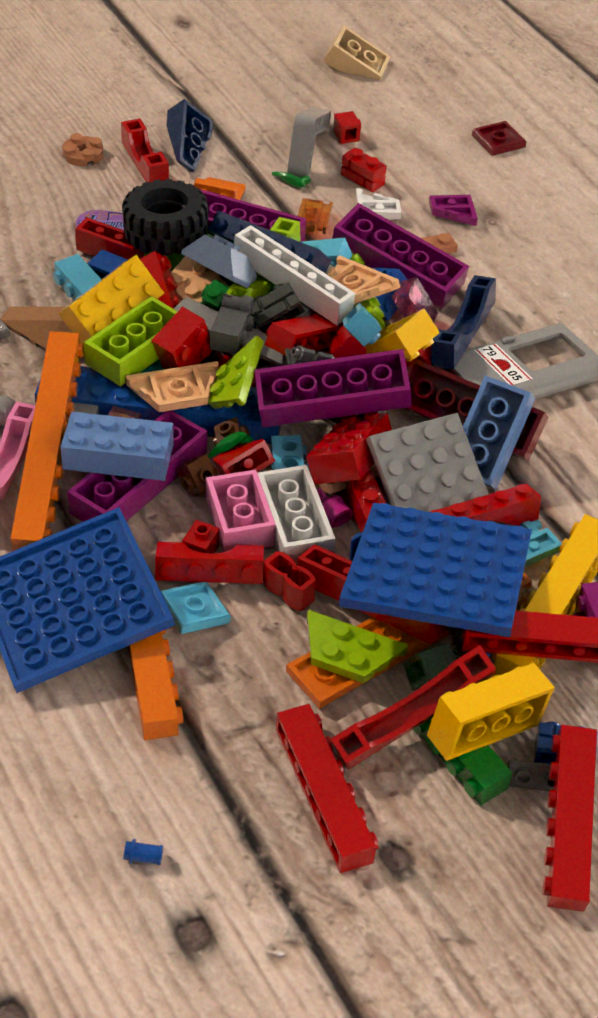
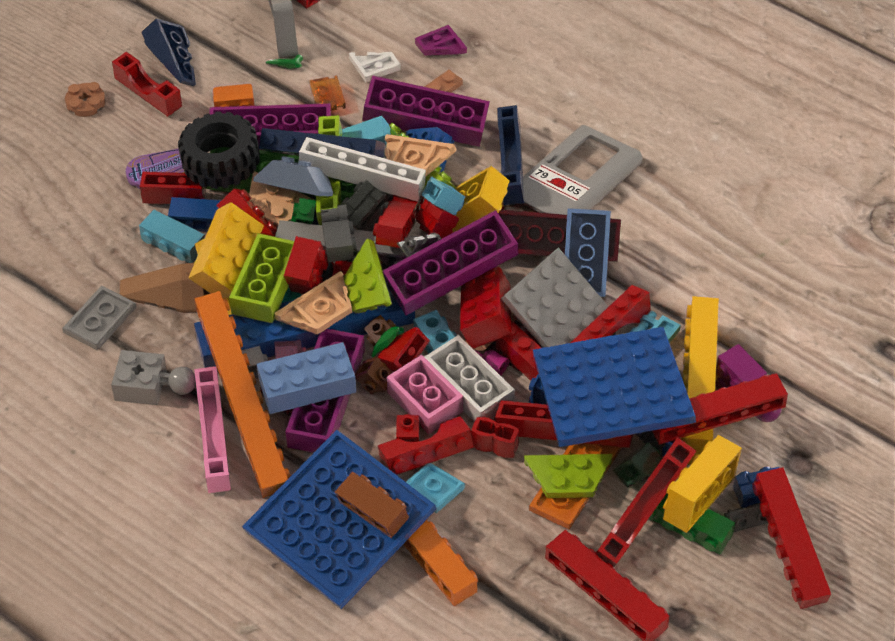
camera: 20 degrees left, 5 degrees up
red brick [341,148,387,192] -> none
clear pink brick [392,277,439,322] -> none
none -> dark orange brick [335,471,409,538]

